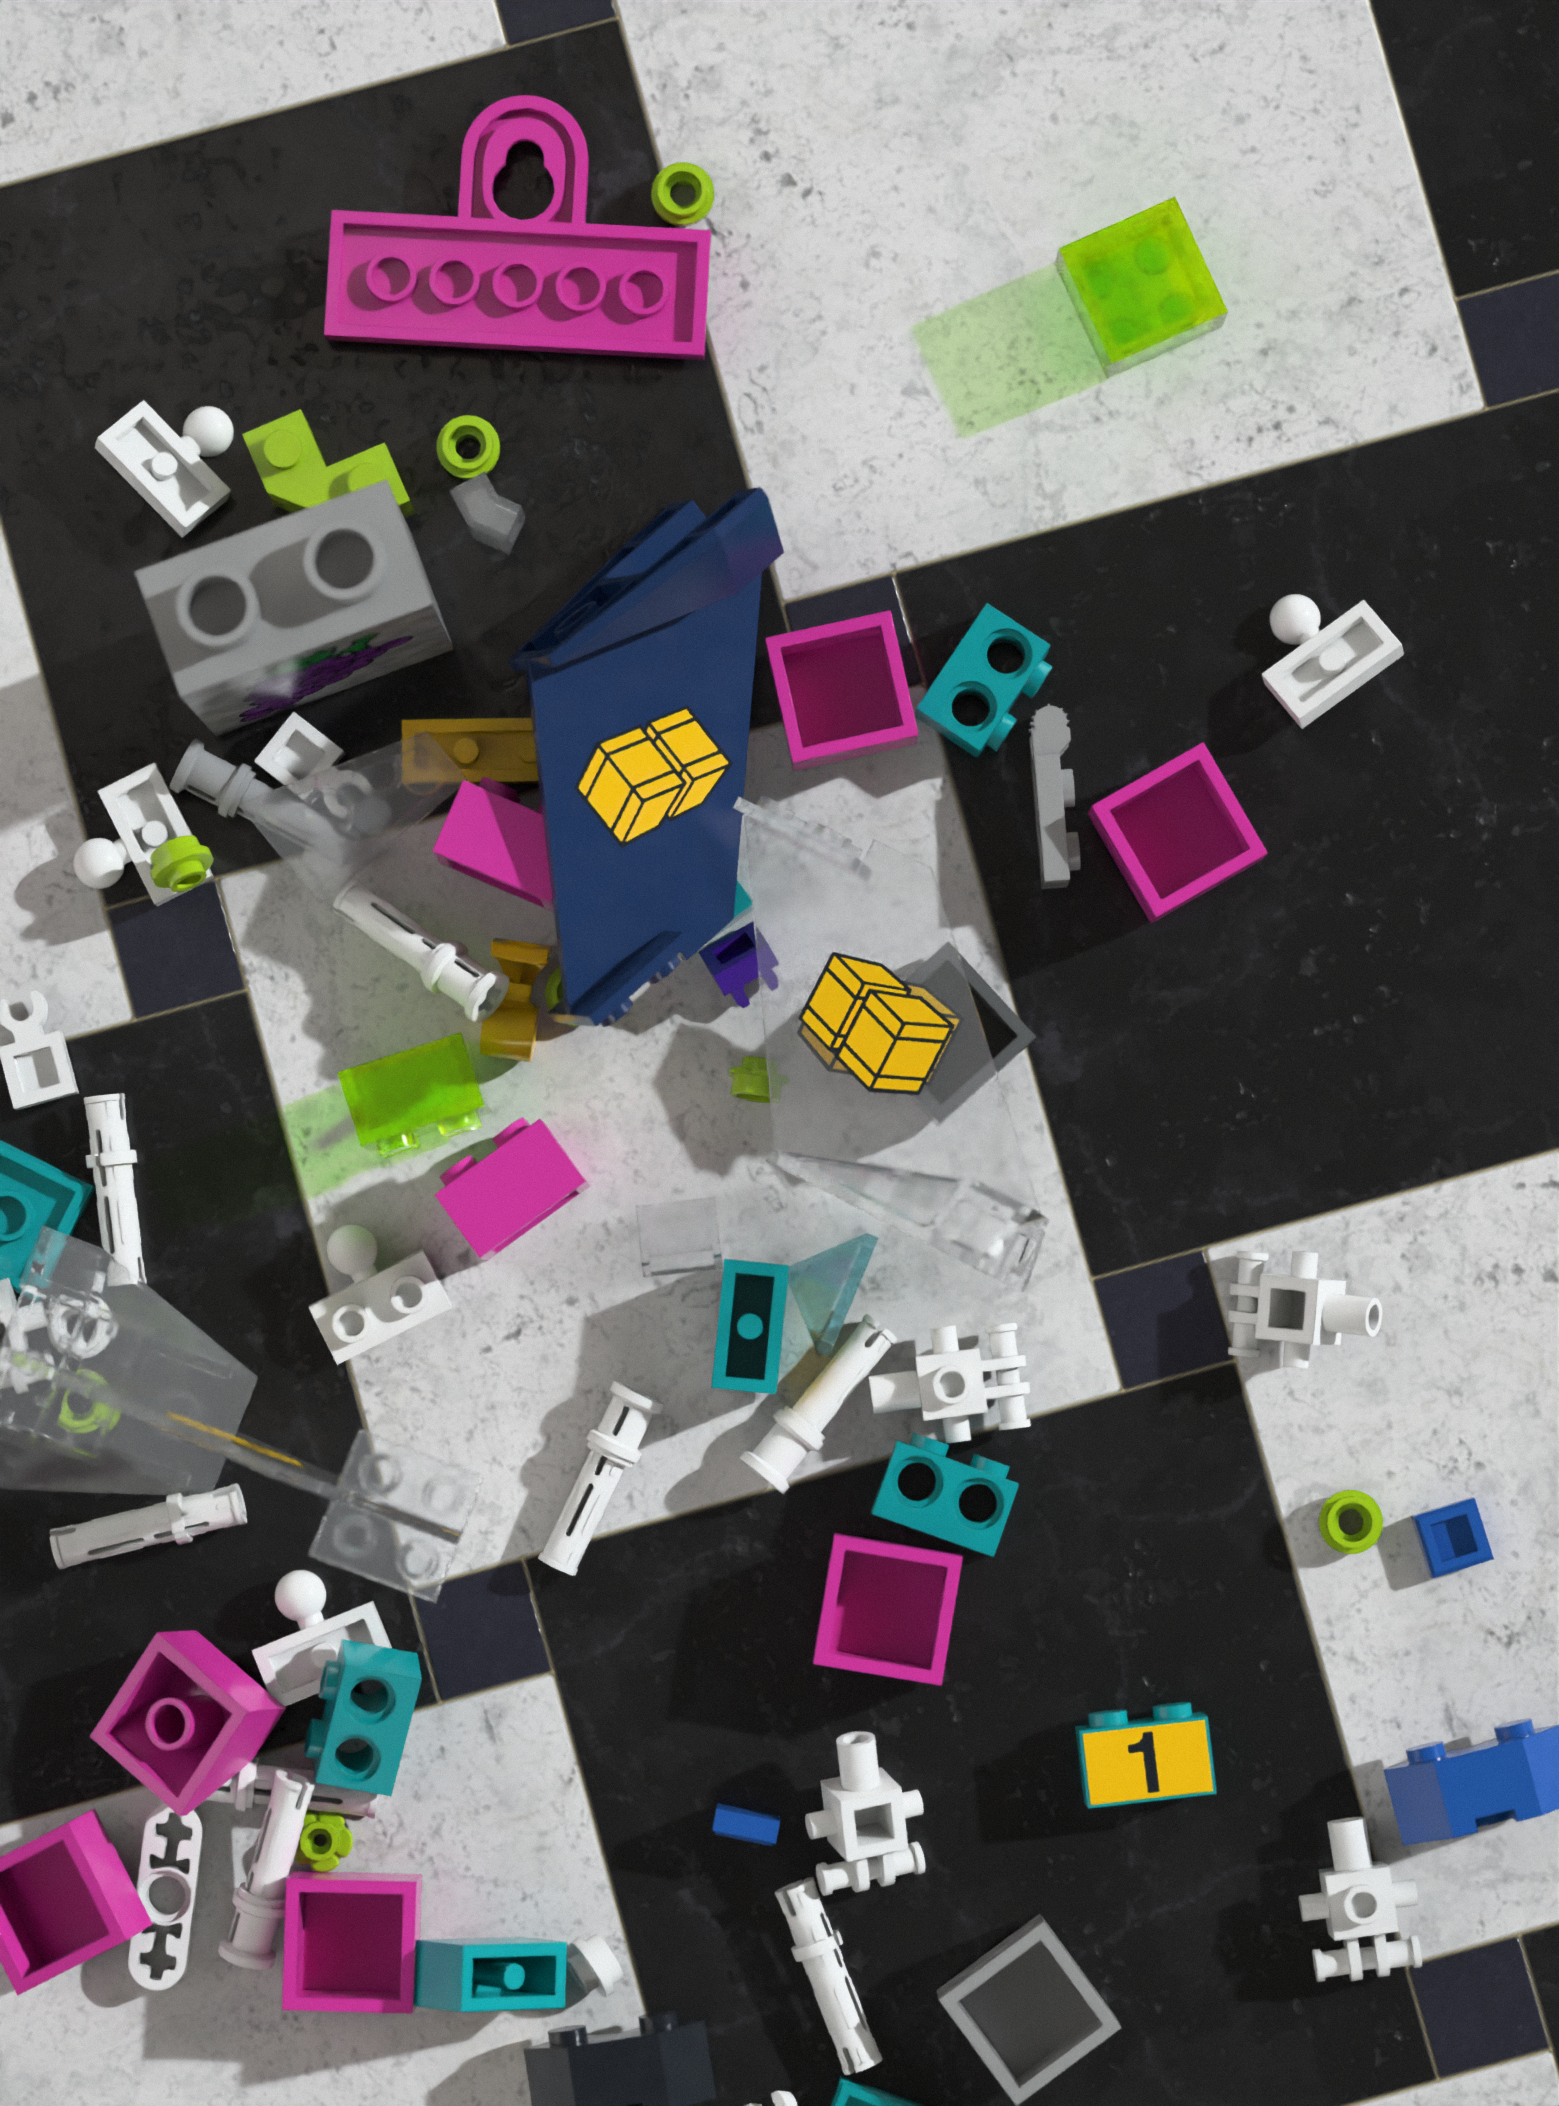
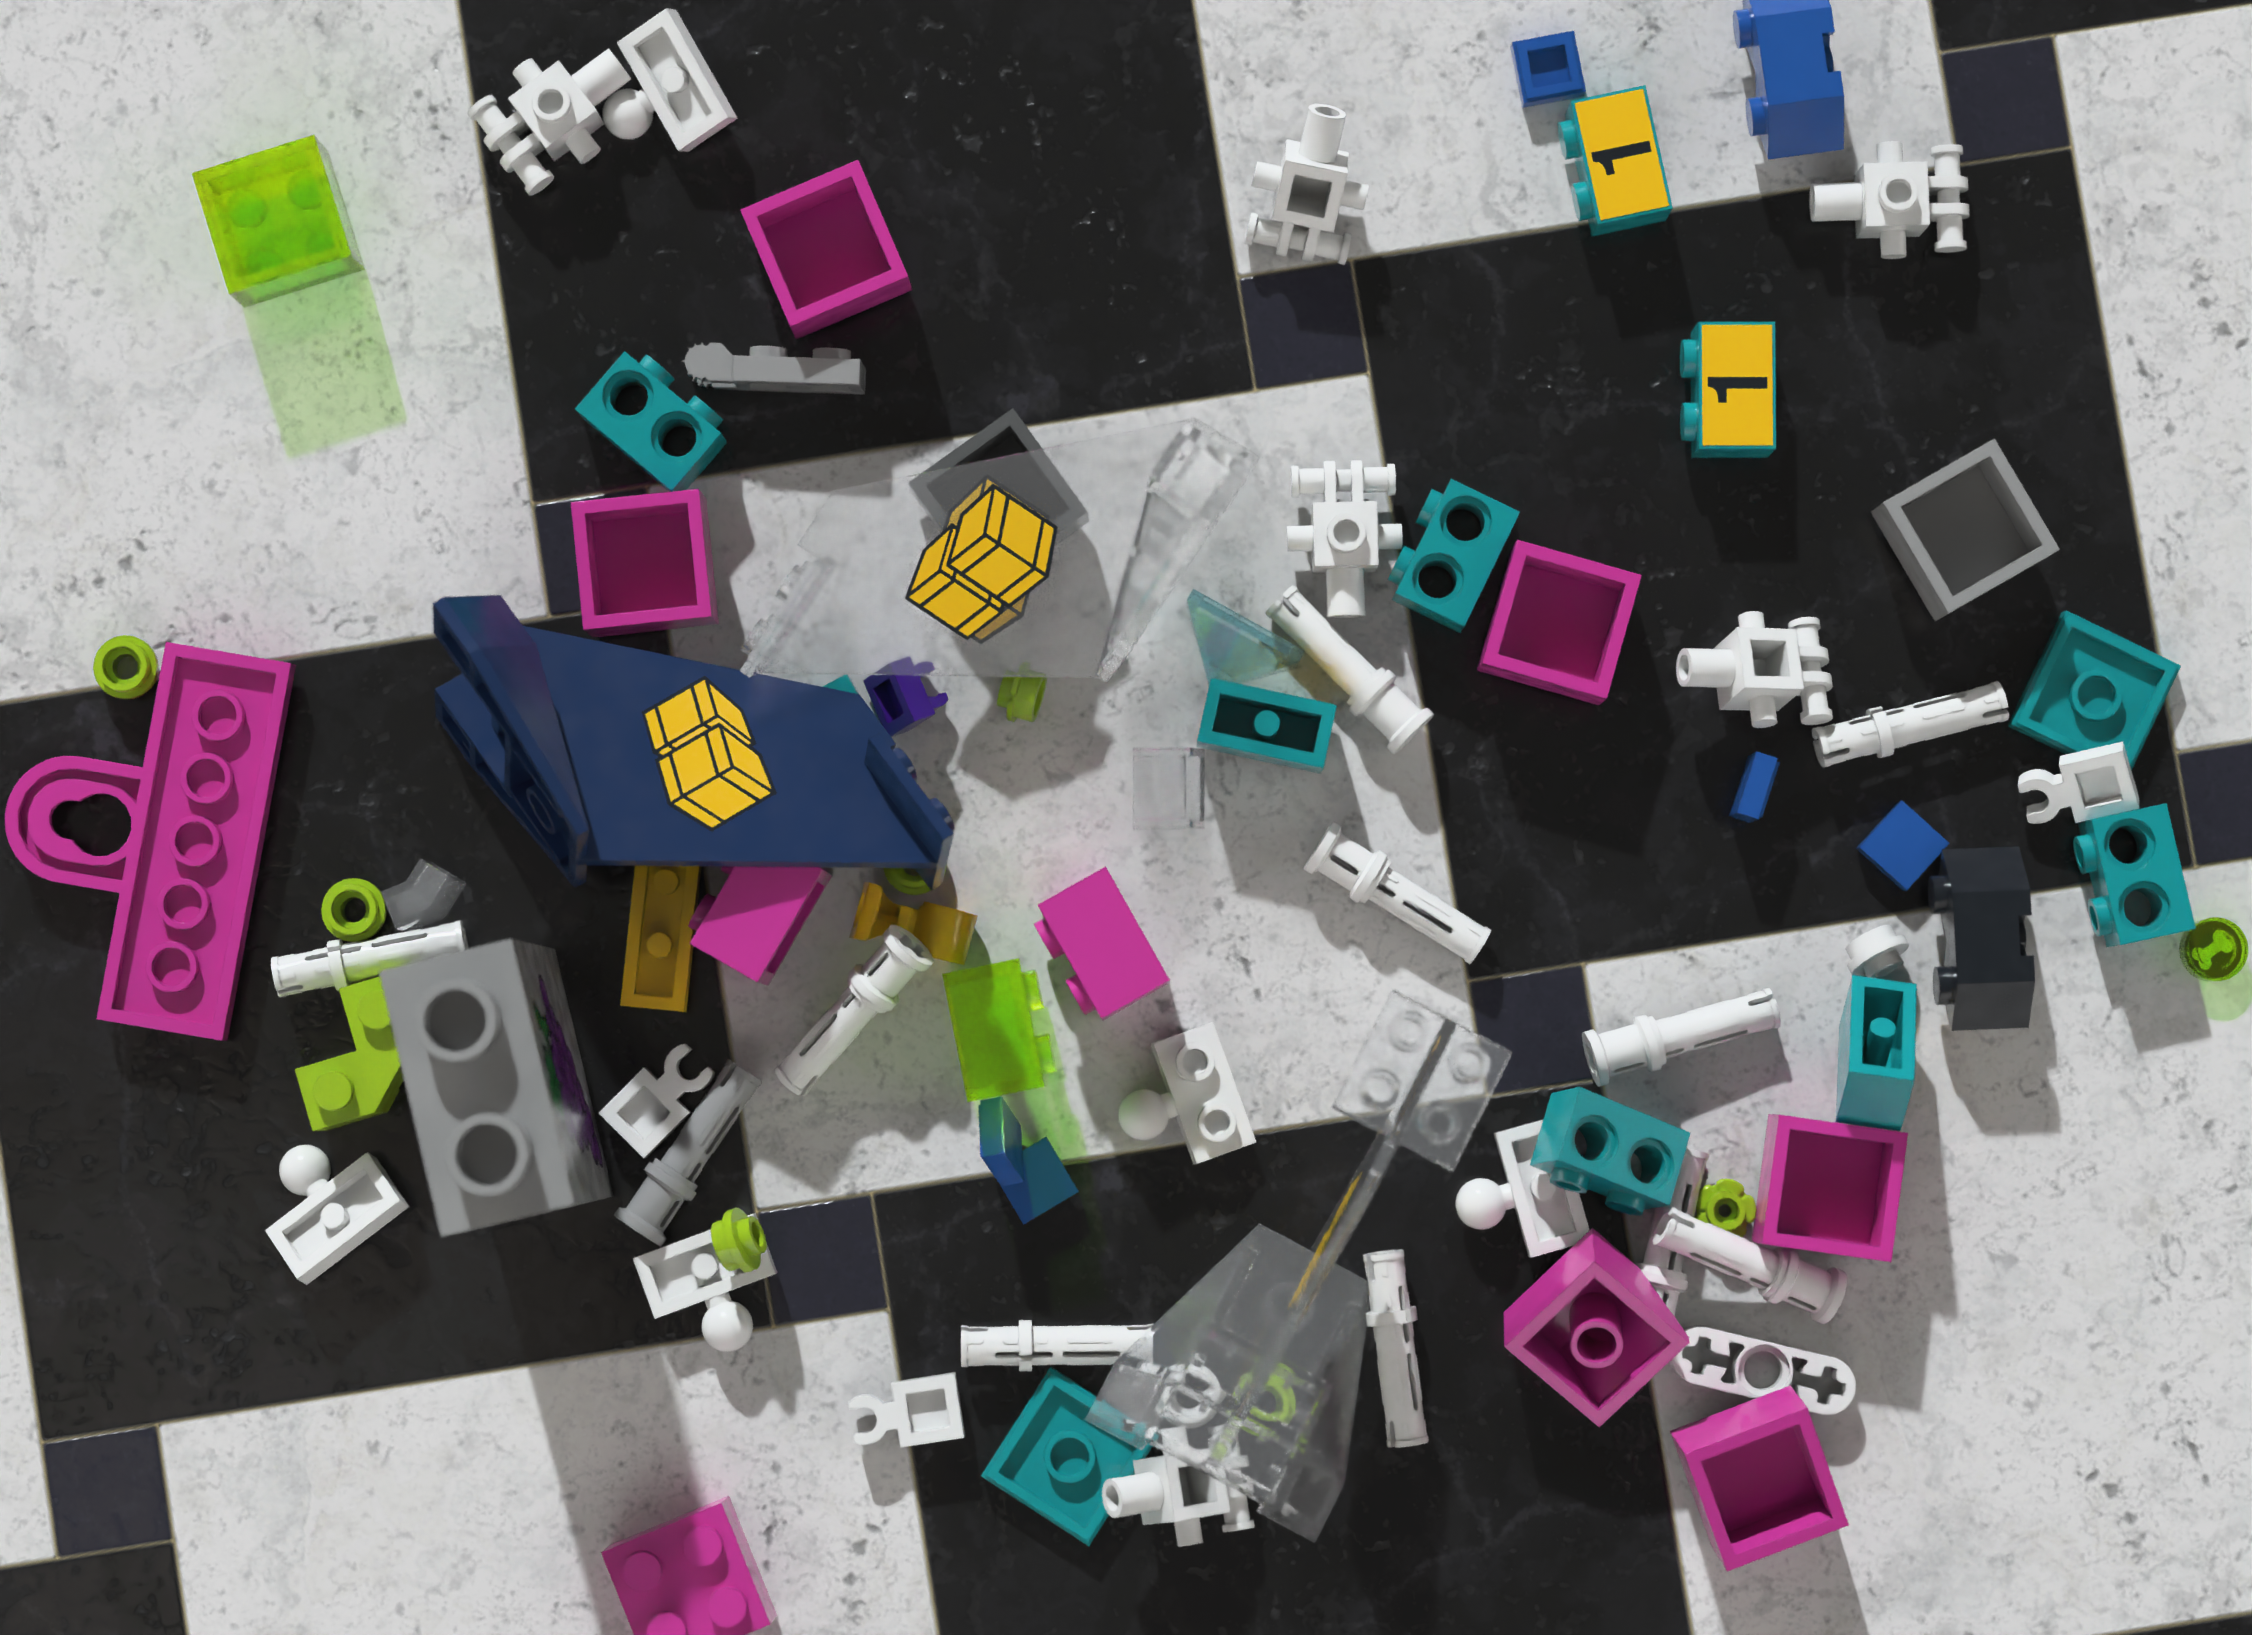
camera: 80 degrees left, 0 degrees up
clear wing [237,731,468,904] -> none
lime plate [1318,1490,1383,1554] -> none
none -> white pin [271,920,469,998]
none -> white piece [467,49,631,196]
none -> tile [978,1096,1024,1186]
none -> blue tile [999,1136,1079,1225]
none -> yellow brick [1558,85,1673,236]
none -> white pin [1582,988,1781,1087]
none -> blue tile [1856,800,1950,891]

